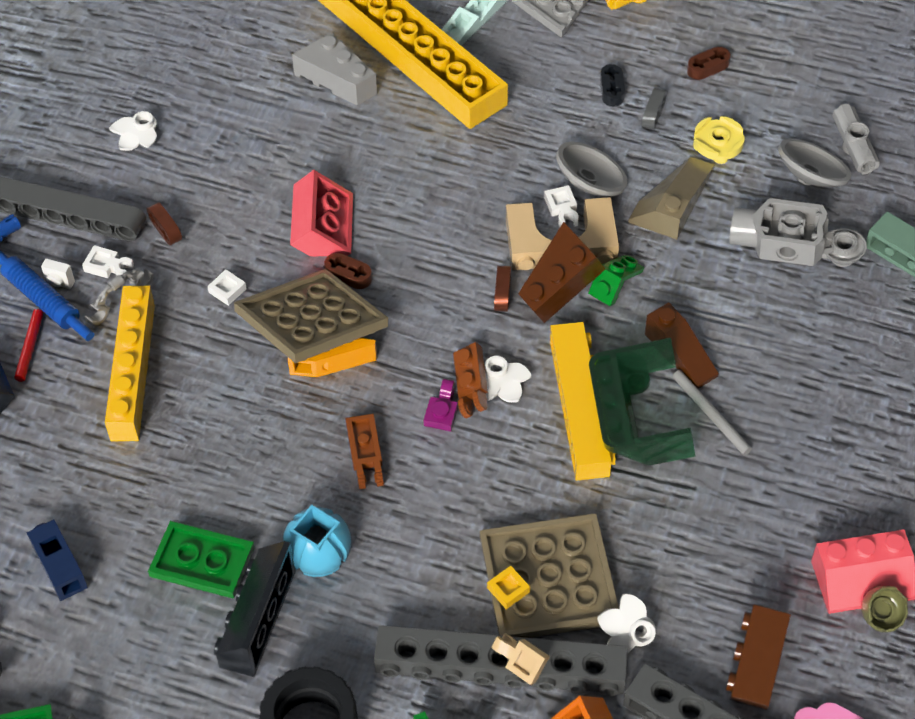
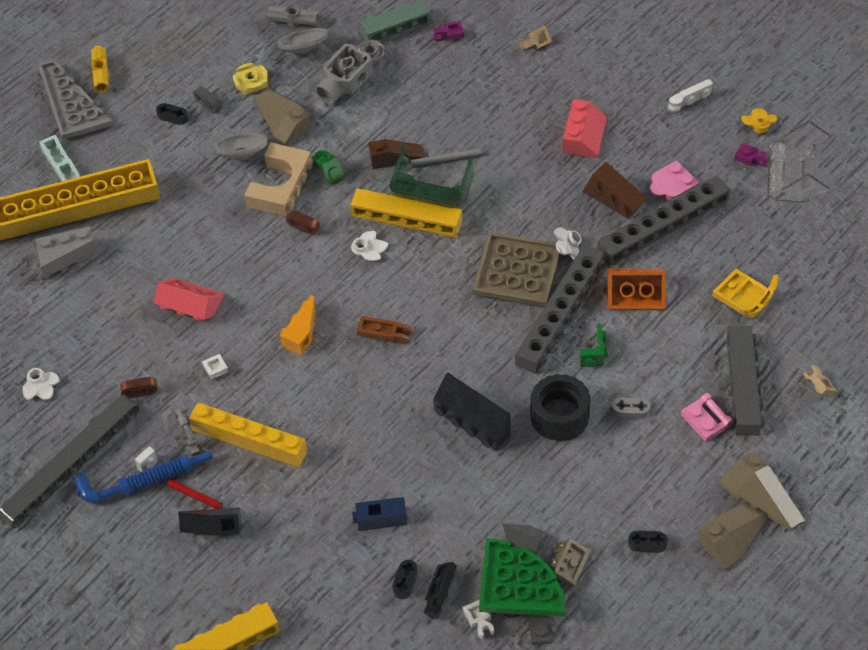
camera: 65 degrees left, 0 degrees up
white plate [82,245,134,280] -> none
green plate [148,521,255,599] -> none
dark tan plate [234,269,388,363] -> none
medium azure piece [283,504,351,577] -> none
copper beam [324,253,372,289] -> none
magenta plate [423,379,458,431] -> none
dark orange hinge [453,342,488,418] -> none
yellow plate [487,566,530,609] -> none
tan plate [492,633,550,685] -> none
reddish brown wedge [518,222,605,323] -> none
white plate [544,185,579,227] -> none
copper beam [687,47,730,80] -> none
olive hair [861,586,908,633] -> none

